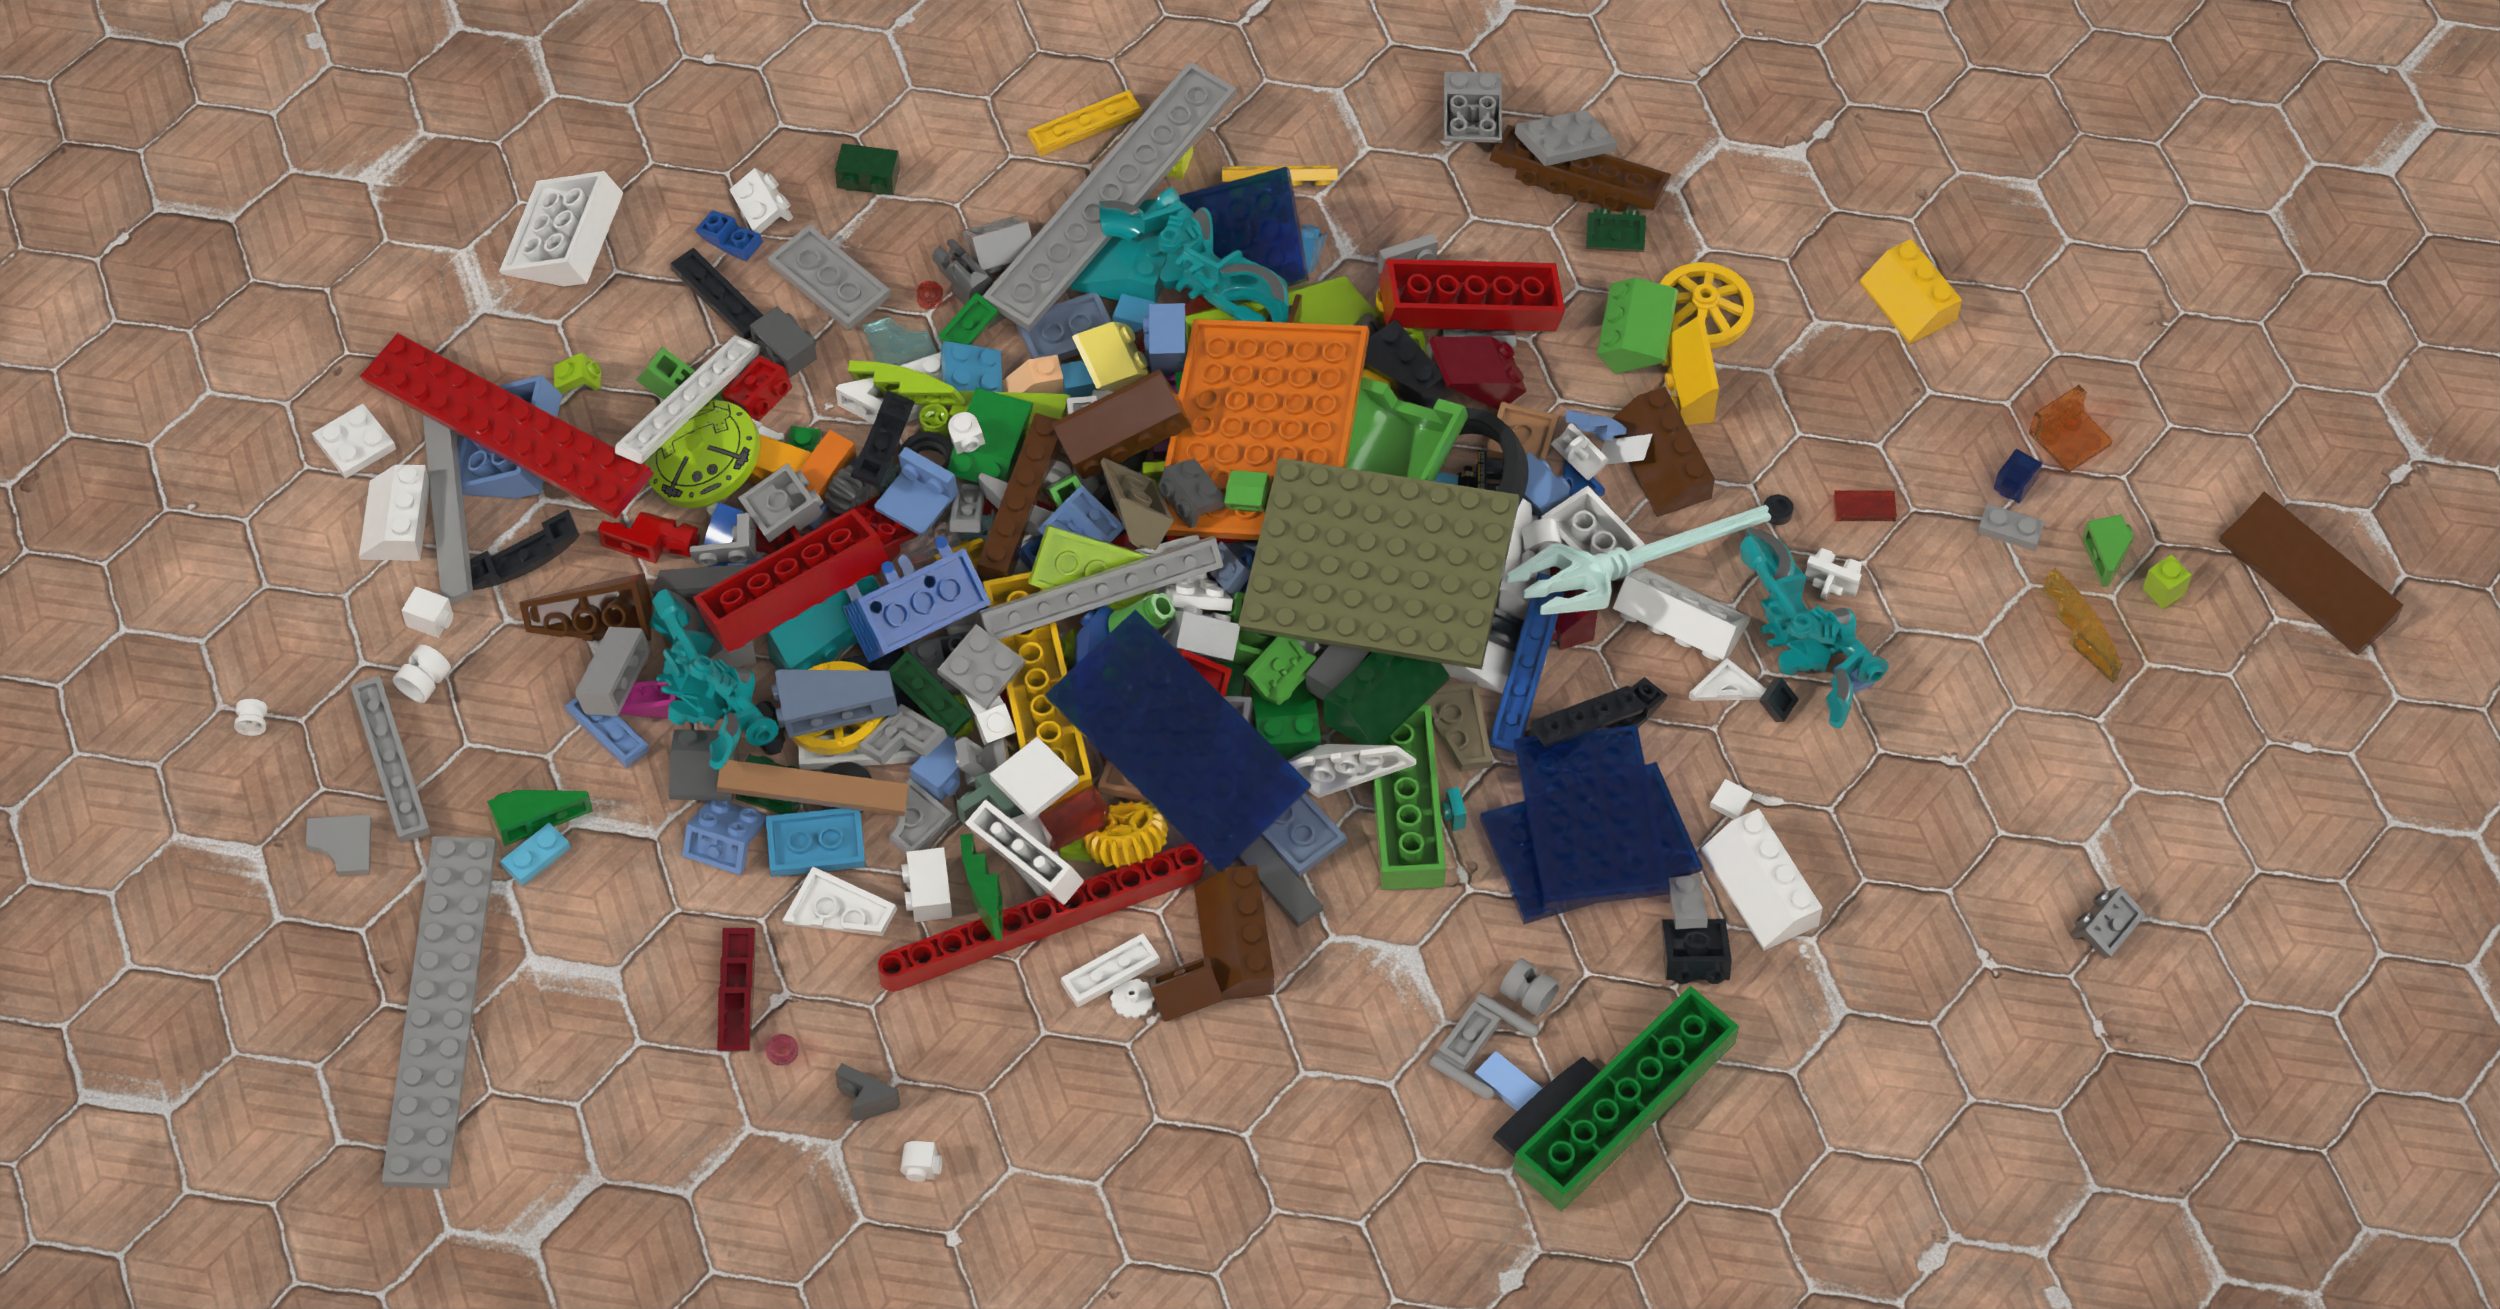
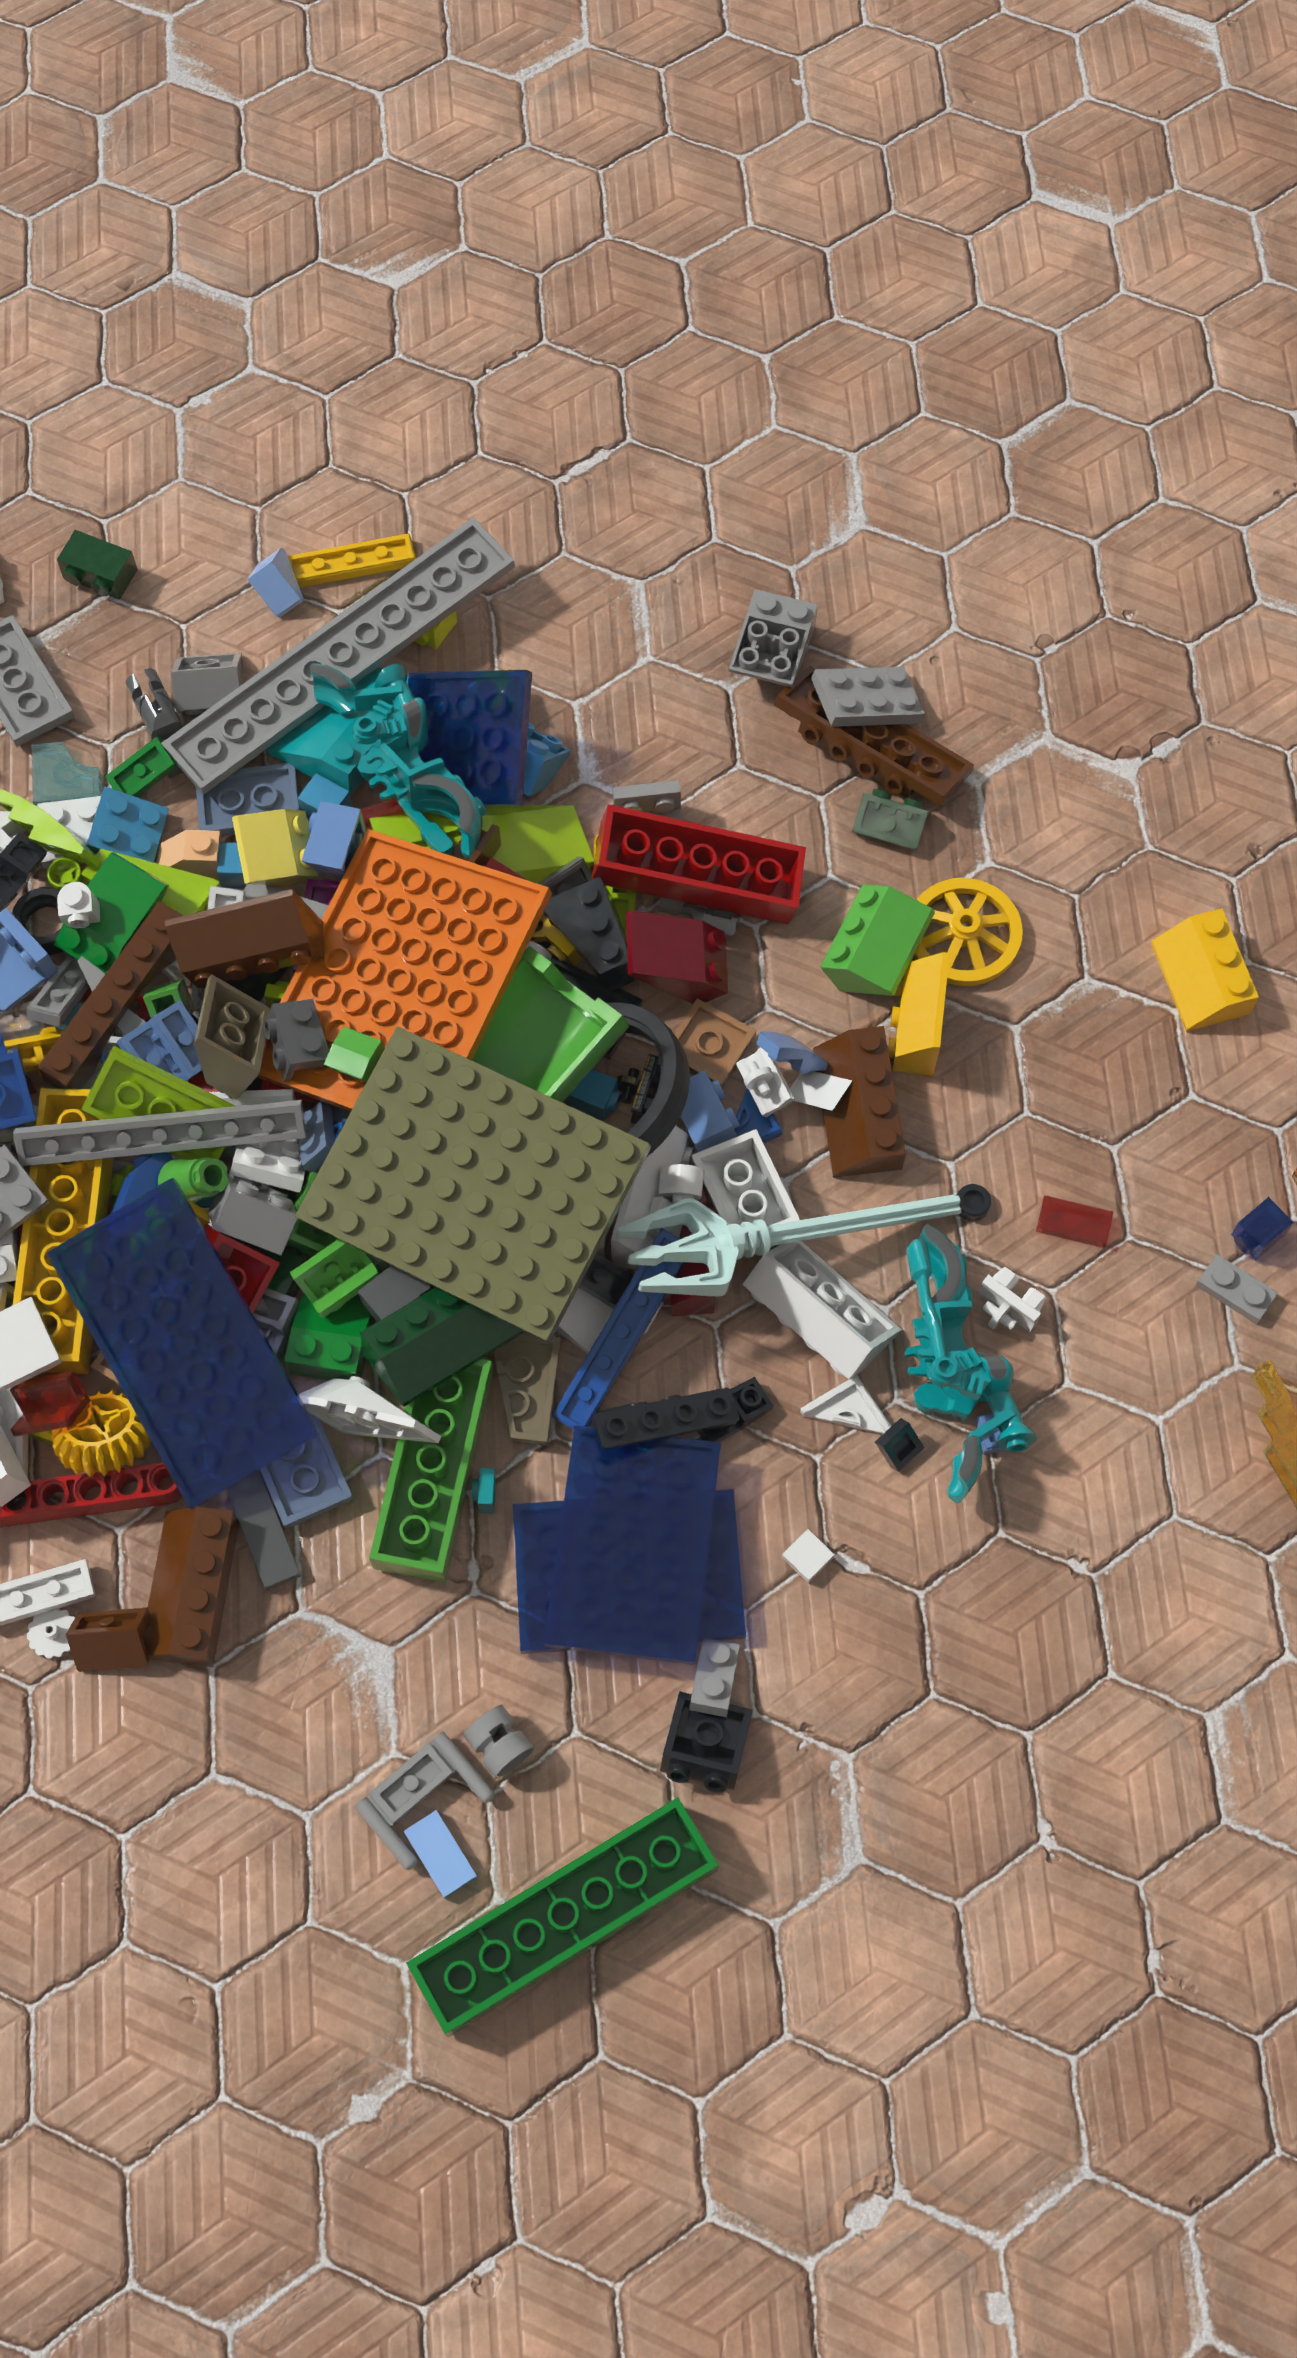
camera: 15 degrees right, 10 degrees up
clear red bush [917,281,943,310] -> none
yellow plate [1222,165,1338,186] -> none
black slope [1492,1056,1601,1157] -> none
white slope [1701,809,1823,951] -> none
flat silver bracket [2070,887,2146,959] -> none
none -> light blue slope [247,547,304,618]

